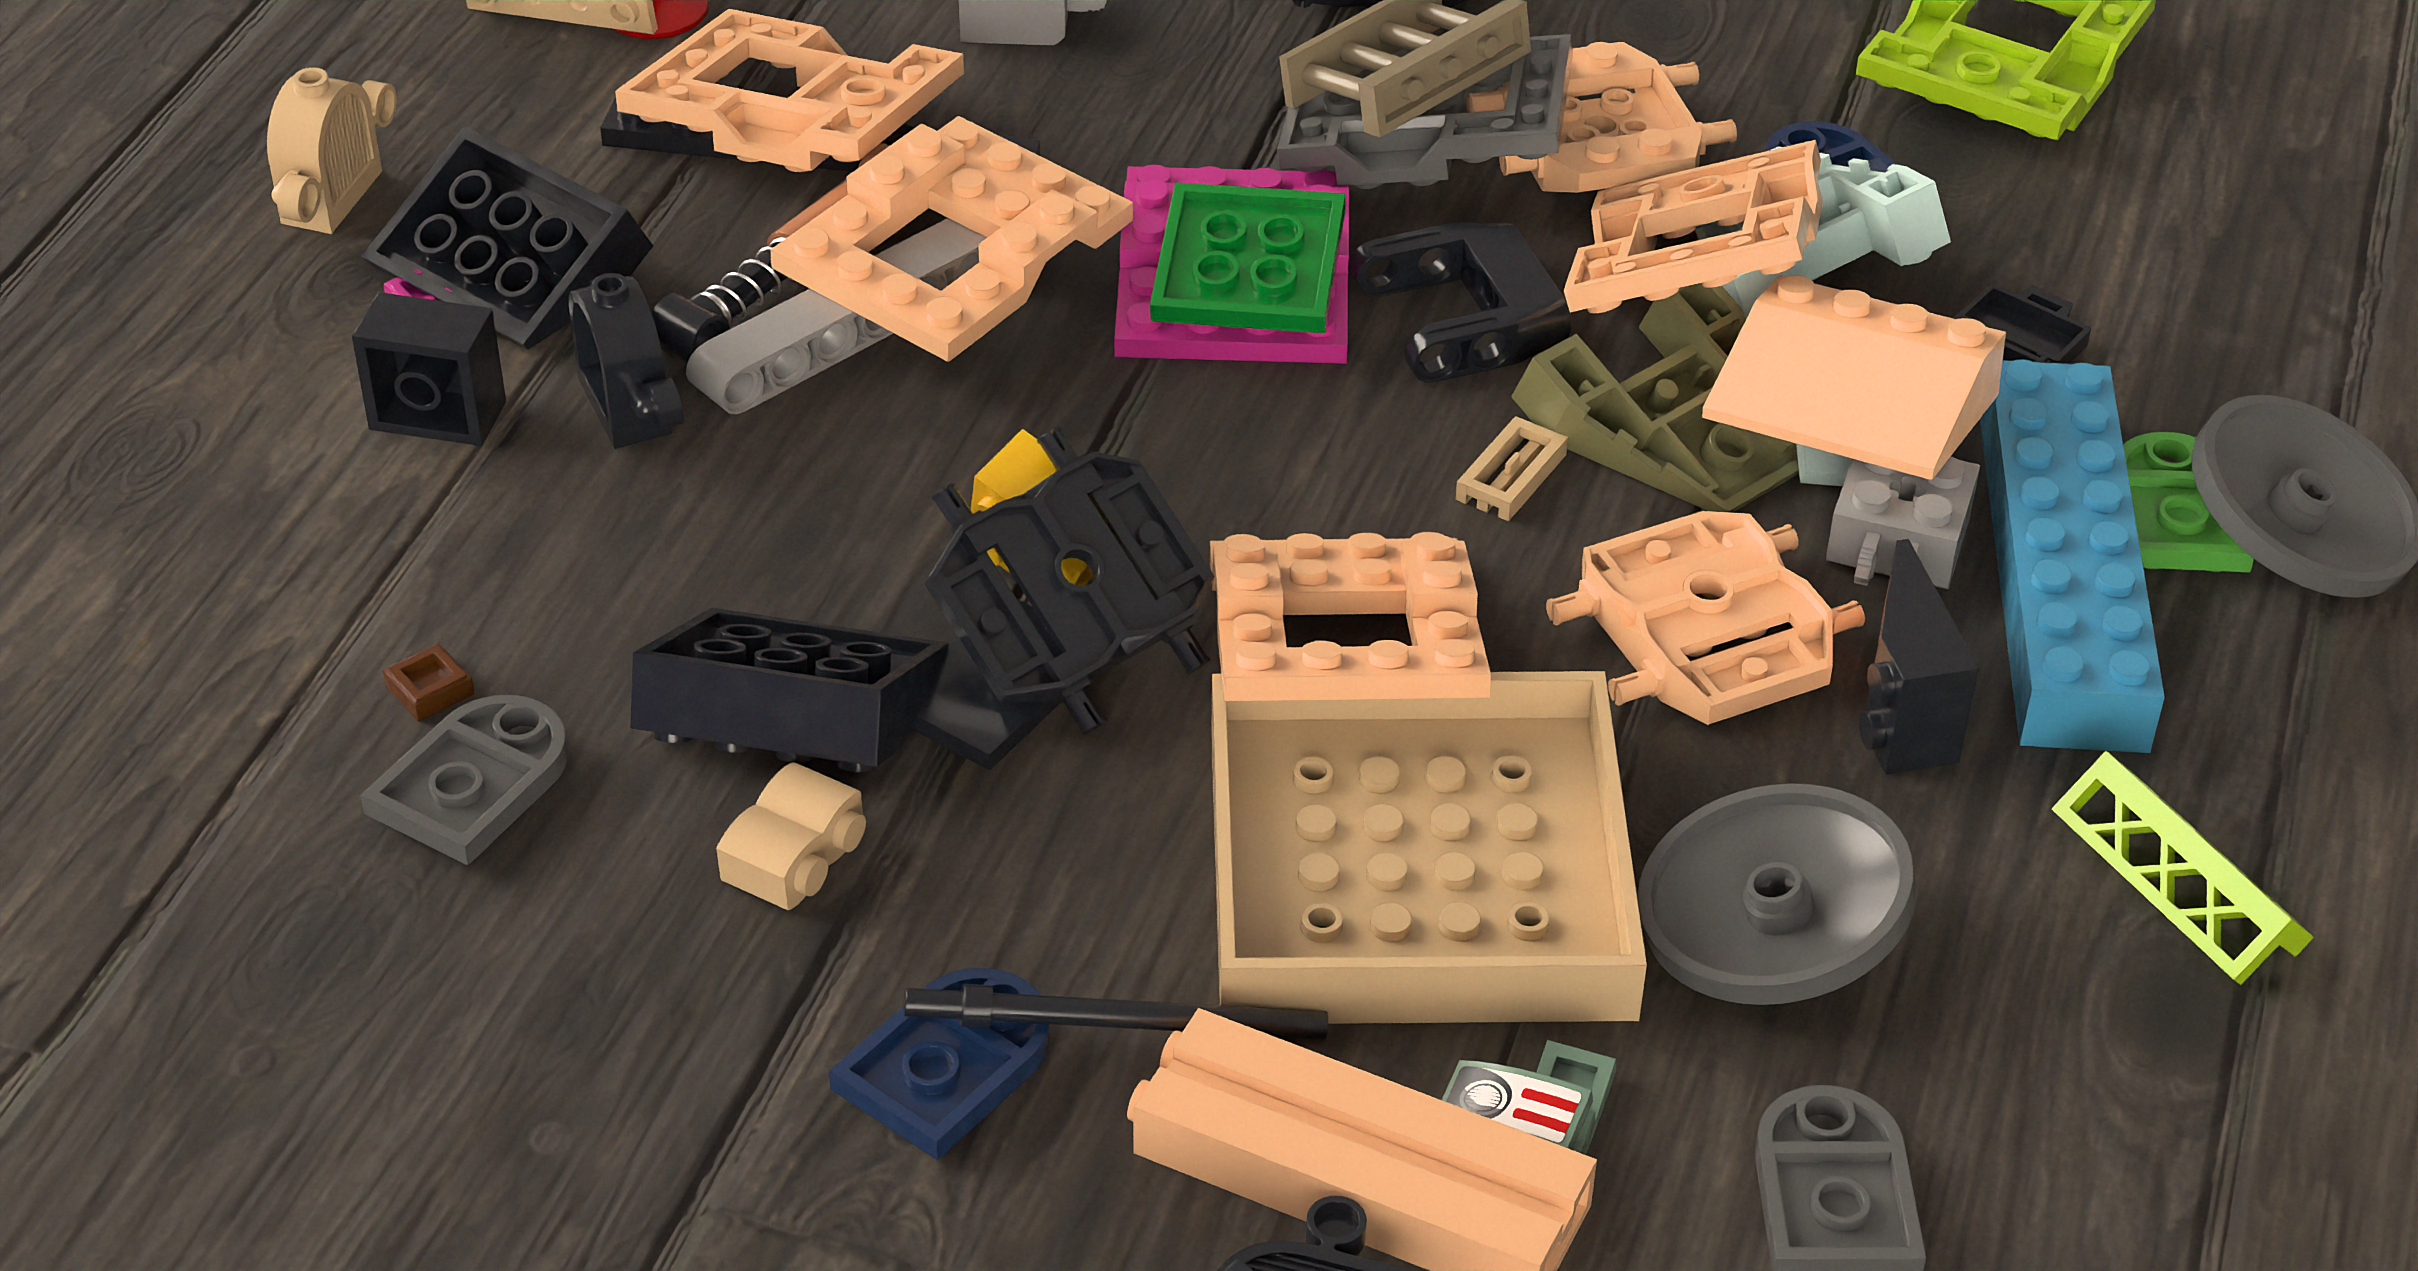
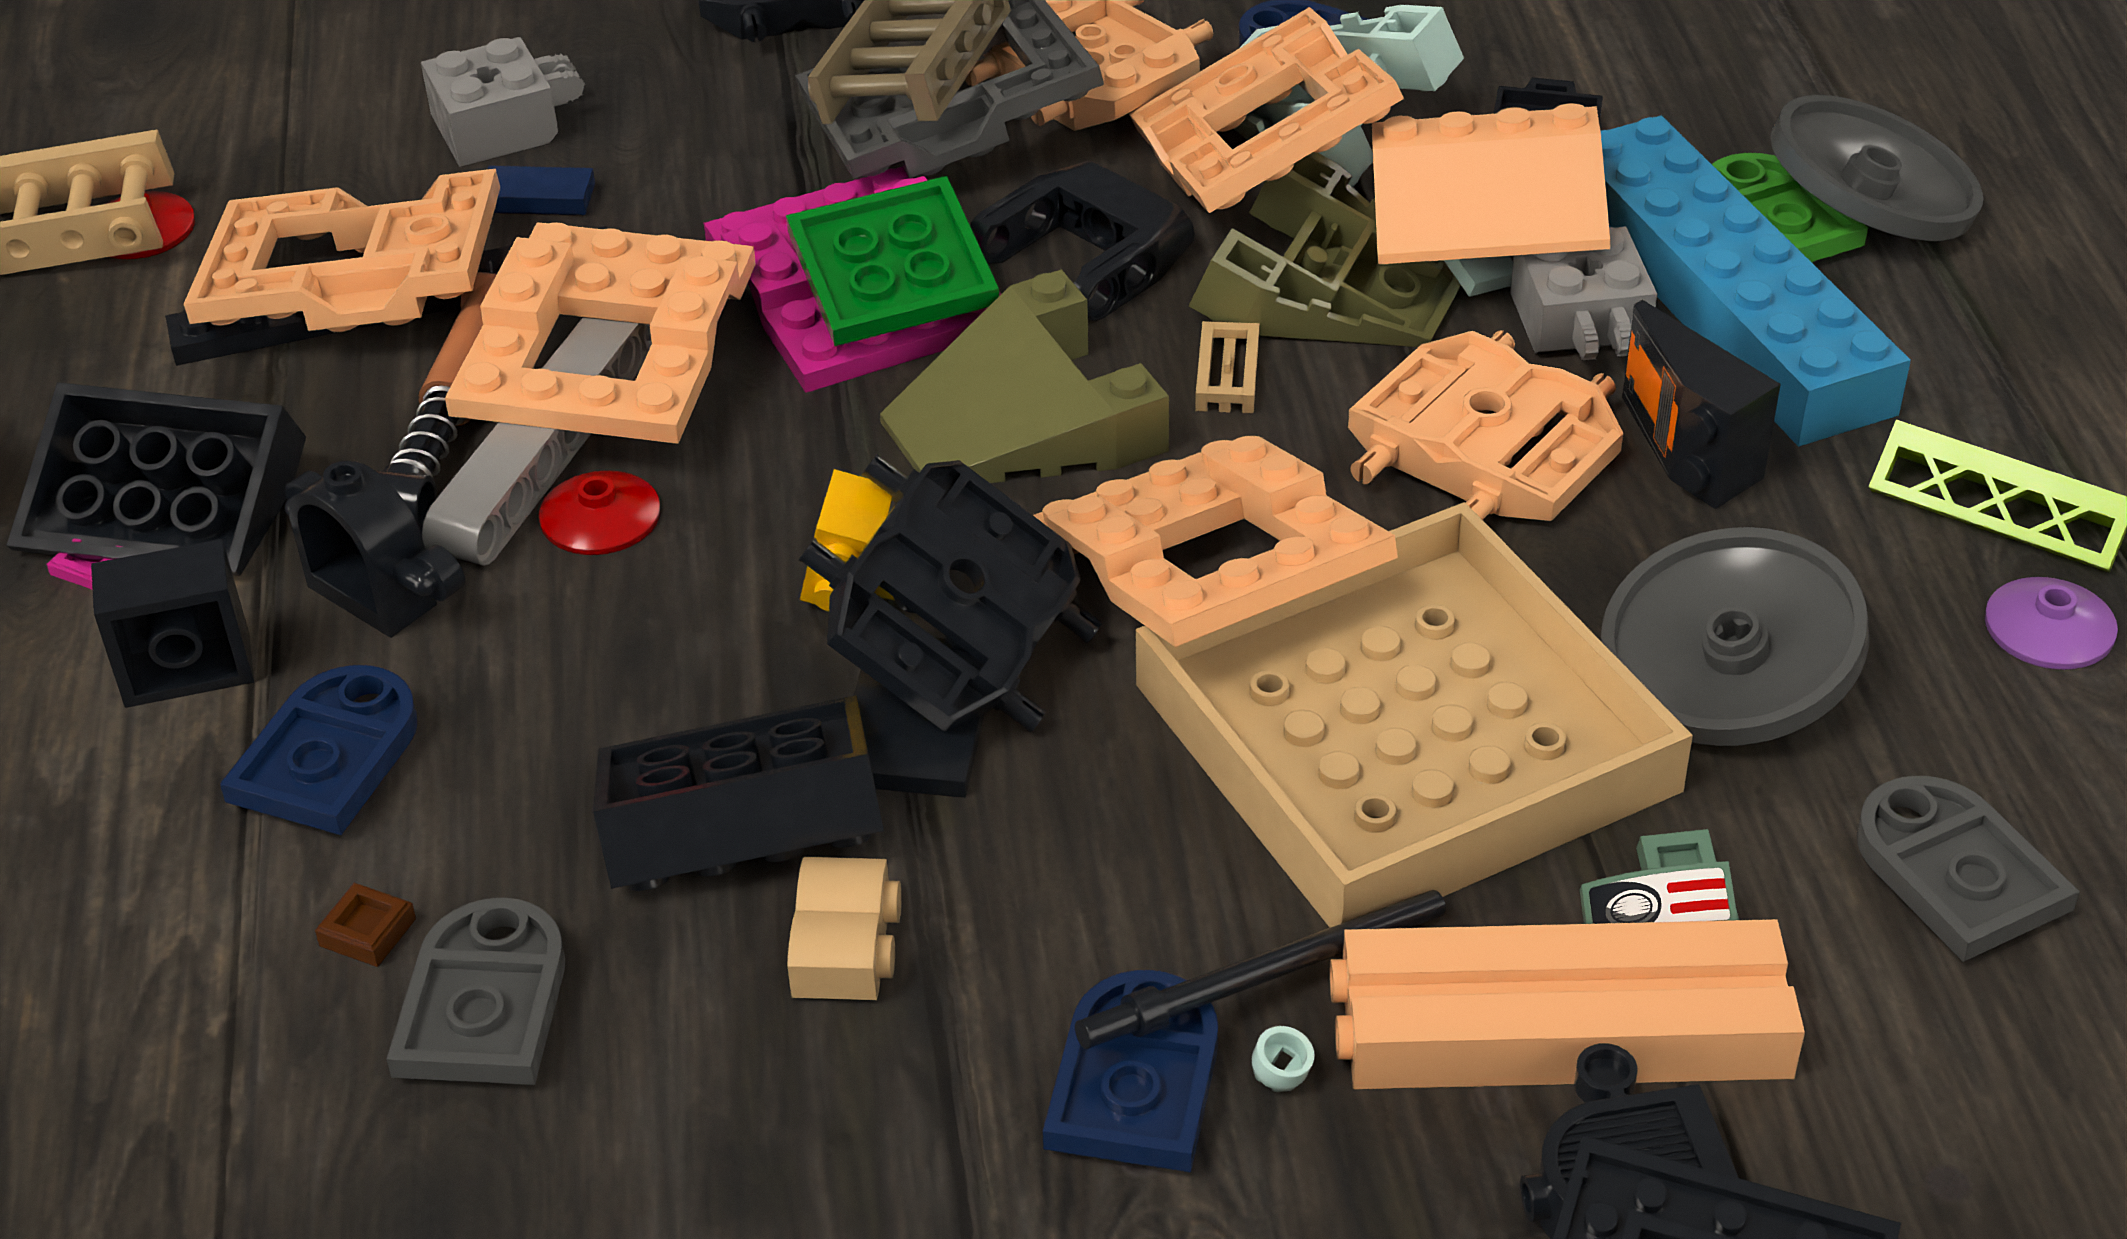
camera: 25 degrees left, 0 degrees up
none -> dark blue plate [220,665,418,835]
none -> dark blue tile [487,166,595,215]
none -> red dish [539,471,660,555]
none -> olive wedge [880,269,1169,483]
none -> light aqua hinge [1252,1026,1314,1092]
none -> medium lavender dish [1985,577,2118,670]

